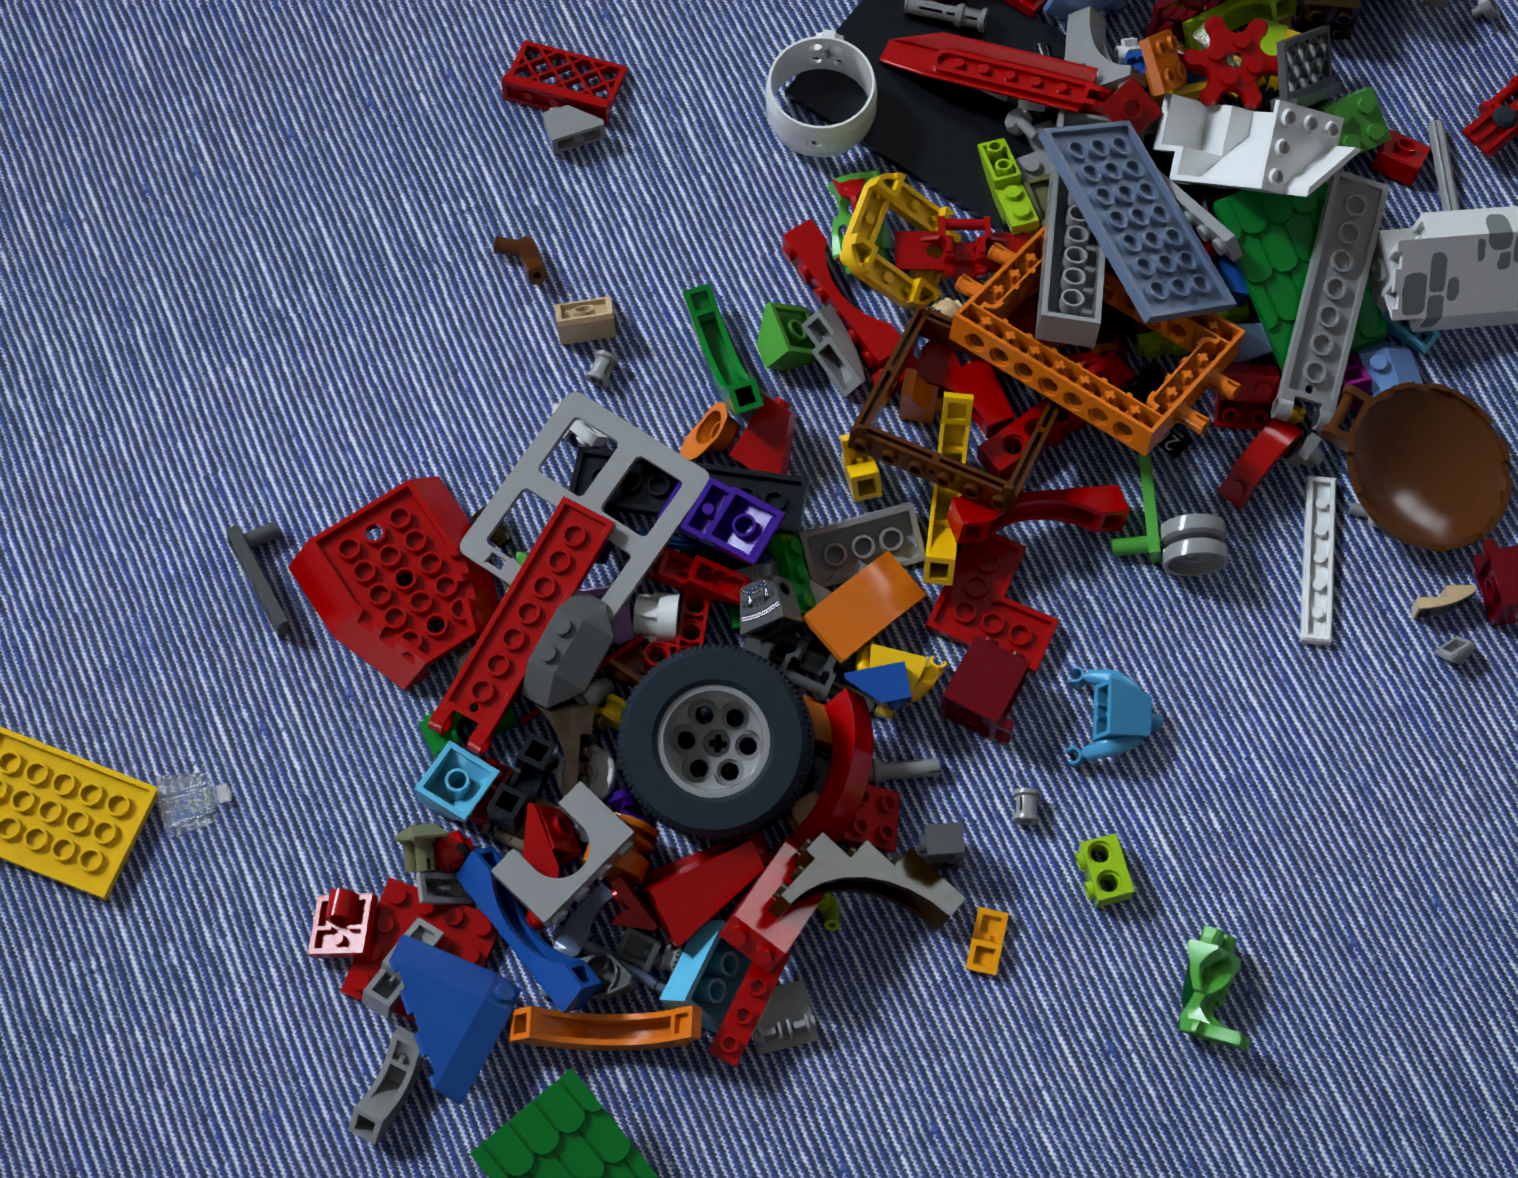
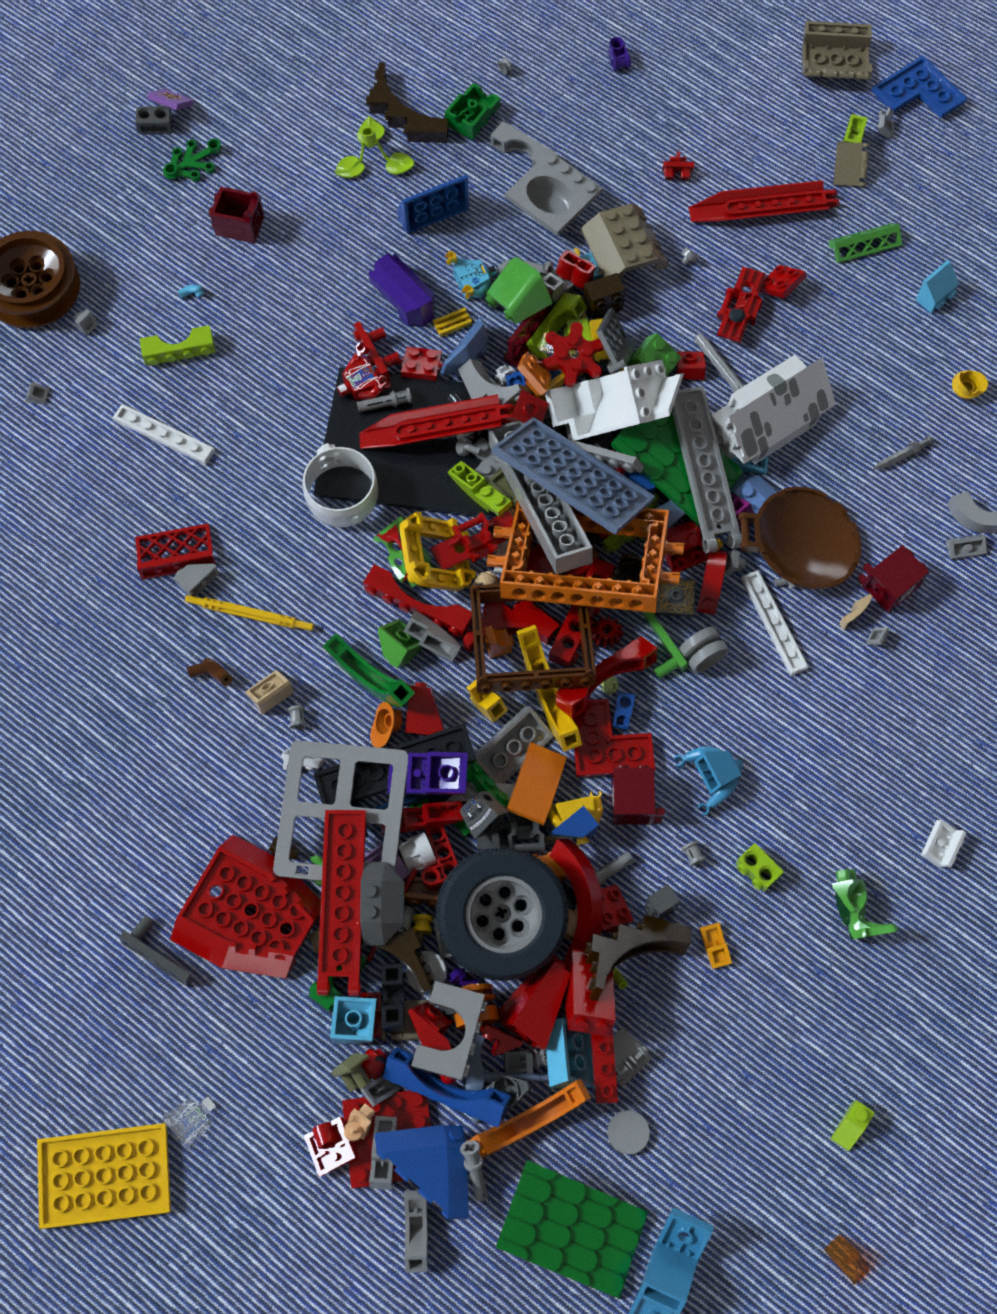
camera: 30 degrees left, 0 degrees up
none -> yellow axle [185,595,314,631]
none -> light nougat hips [343,1104,375,1142]
none -> light grey pin [460,1140,488,1201]
none -> red gear [591,616,623,649]
none -> yellowish green plate [600,676,618,695]
none -> light grey tile [607,1110,650,1155]
none -> blue leg [613,691,635,730]
none -> dark grey plate [656,579,696,618]
none -> white bracket [921,820,966,867]

